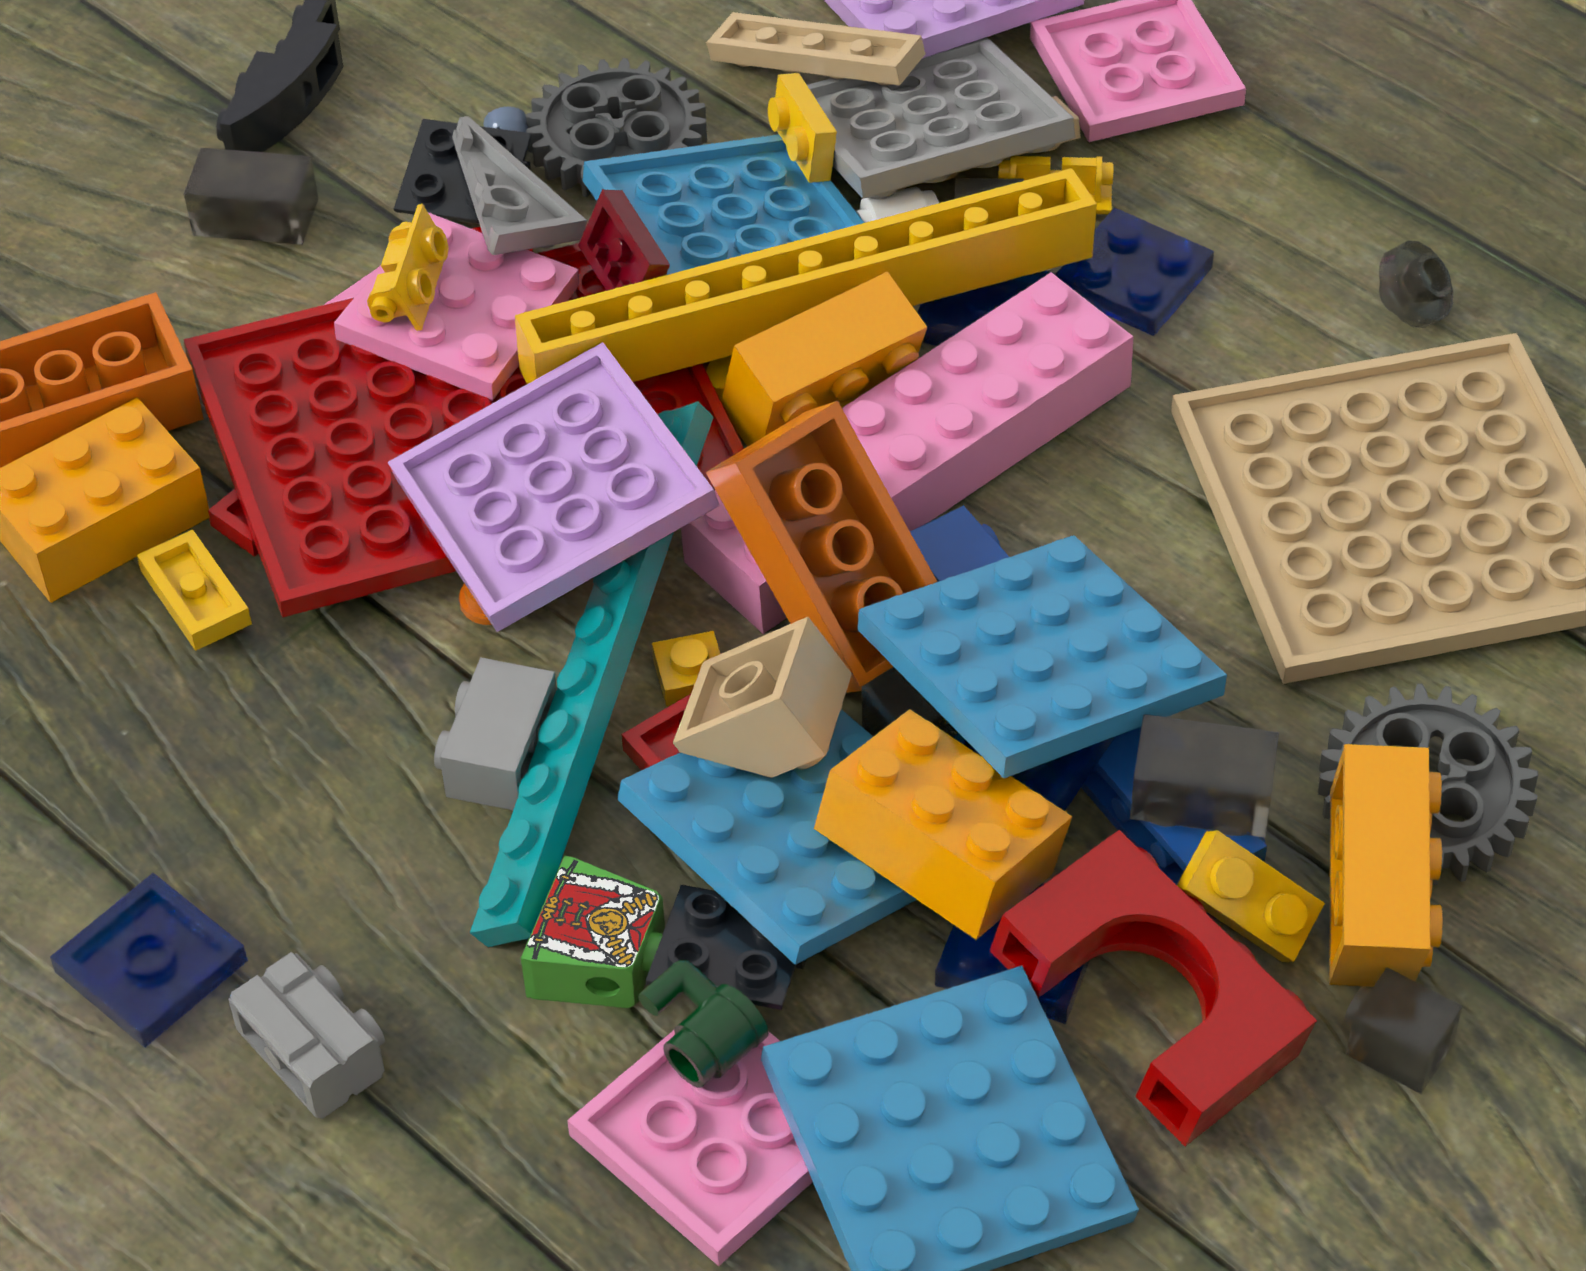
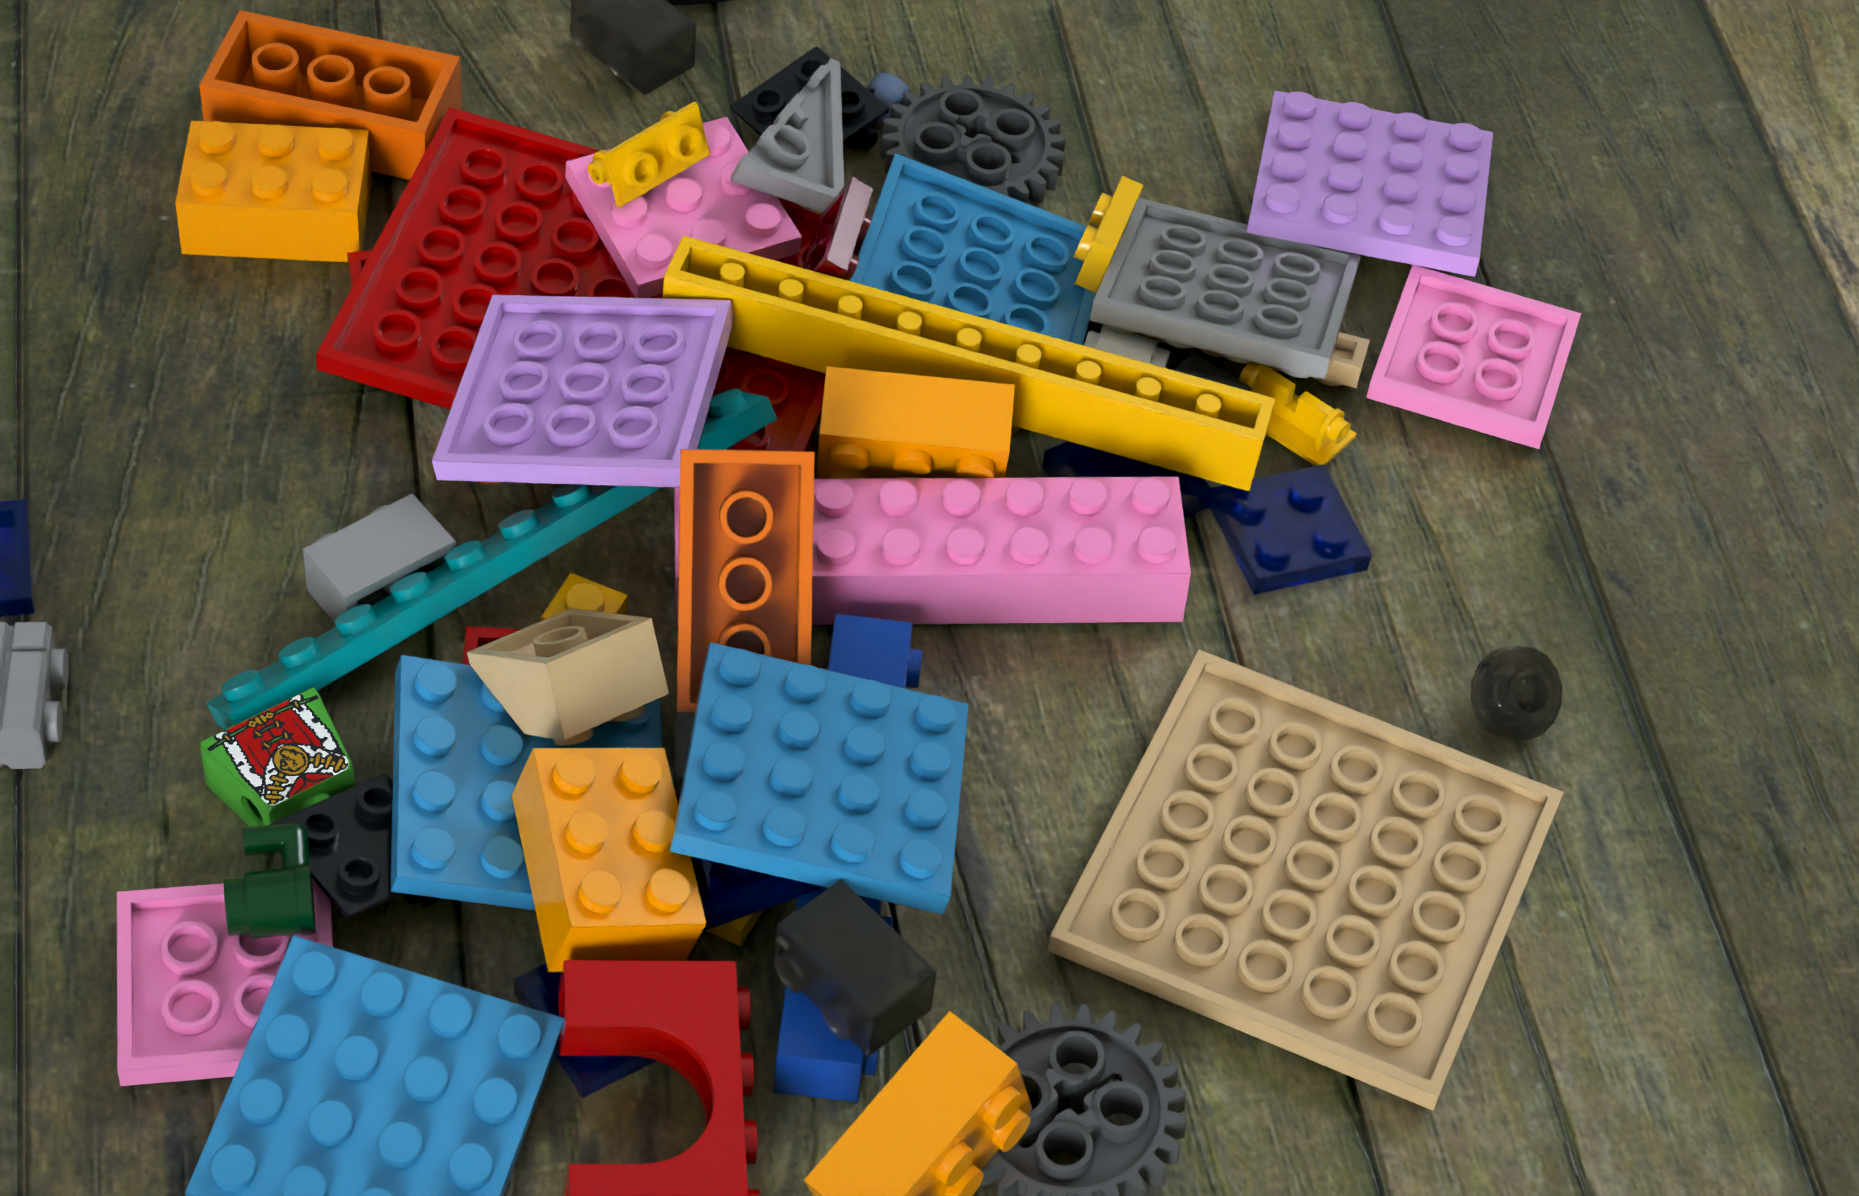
camera: 30 degrees right, 0 degrees up
yellow plate [137,529,252,651] -> none
tan plate [706,12,925,85] -> none
yellow plate [1177,830,1325,962] -> none

